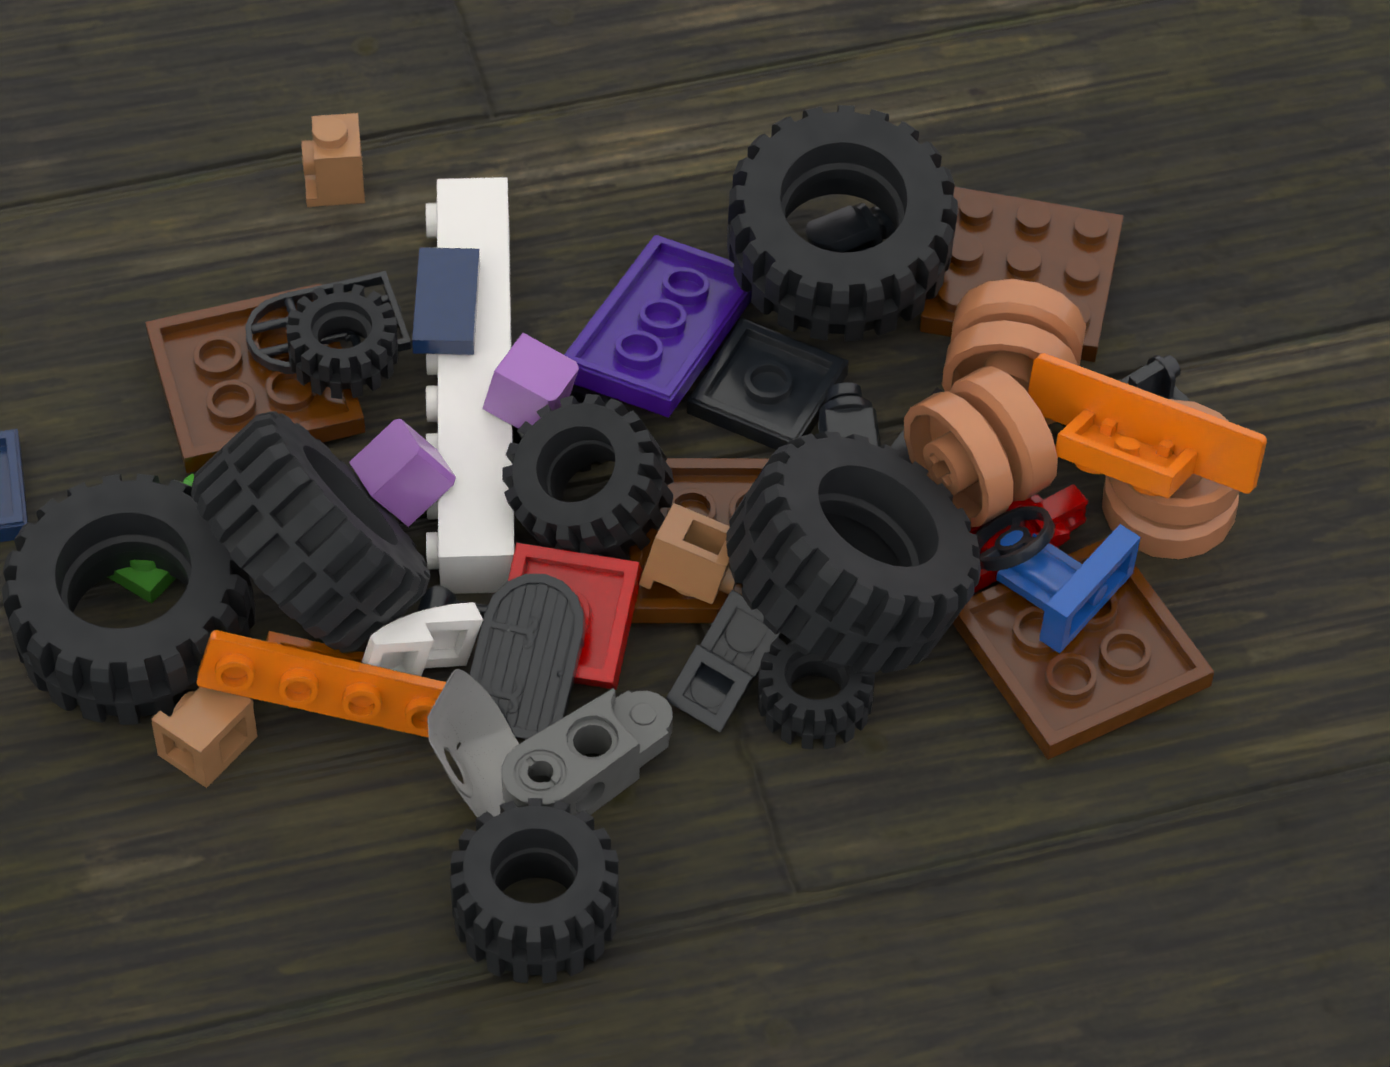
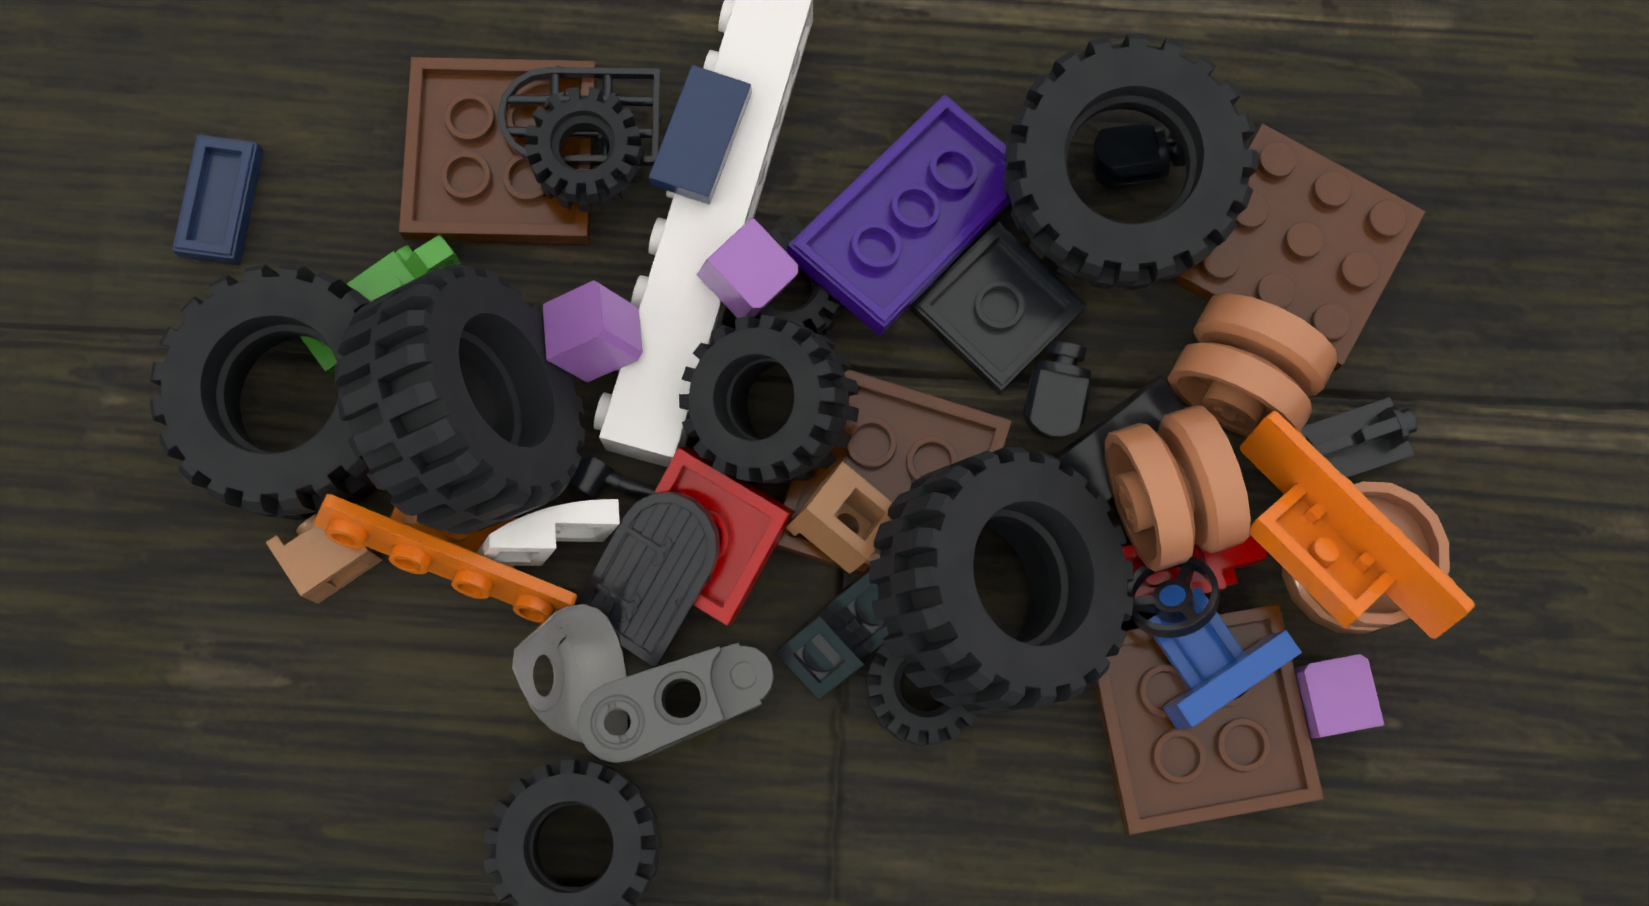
camera: 15 degrees right, 25 degrees up
none -> medium lavender piece [1294,654,1384,739]

